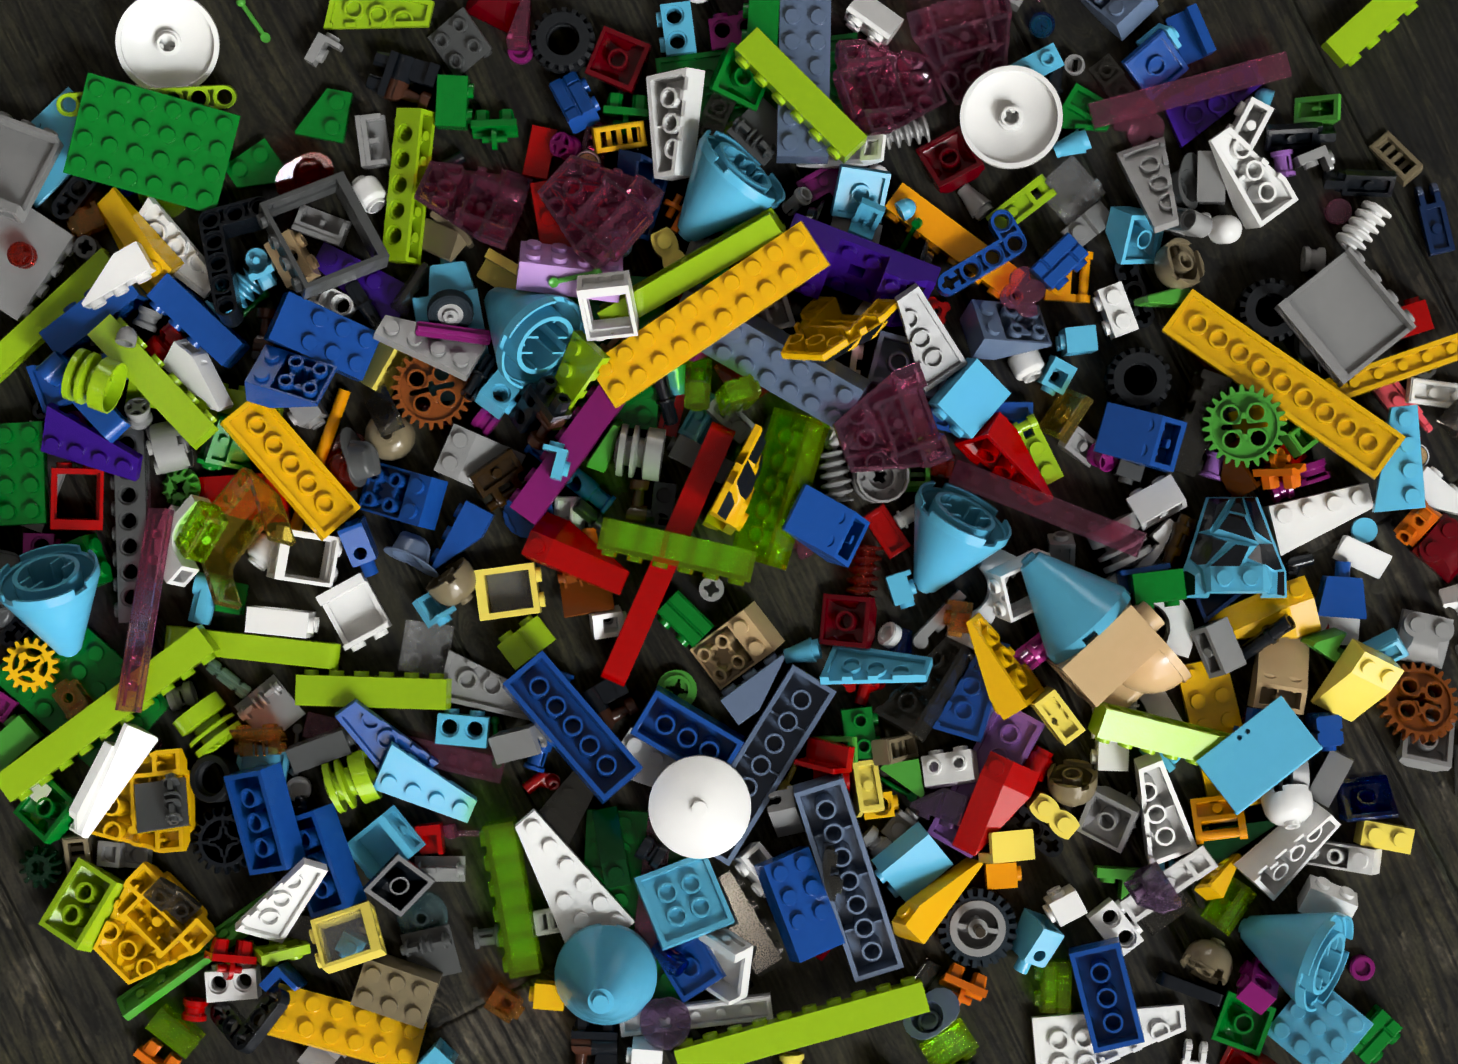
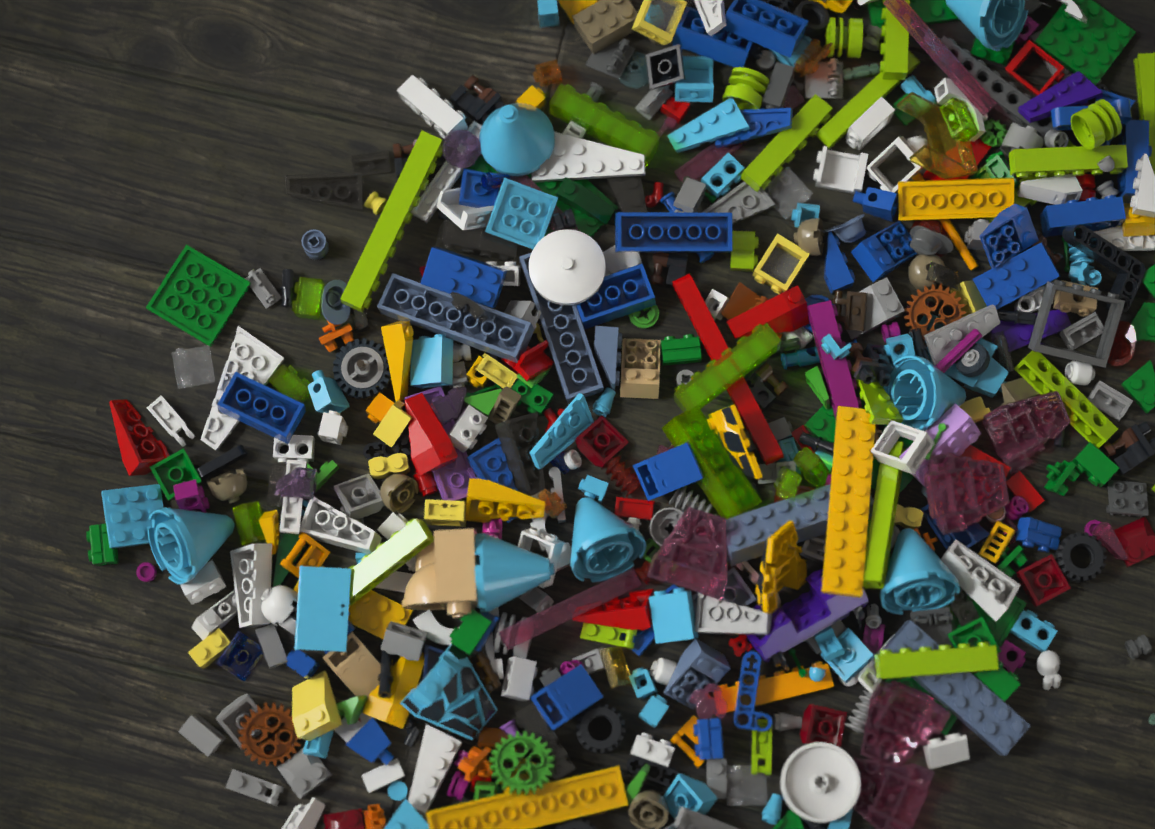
camera: 125 degrees right, 10 degrees down
light grey wheel [614,423,666,482] -> none

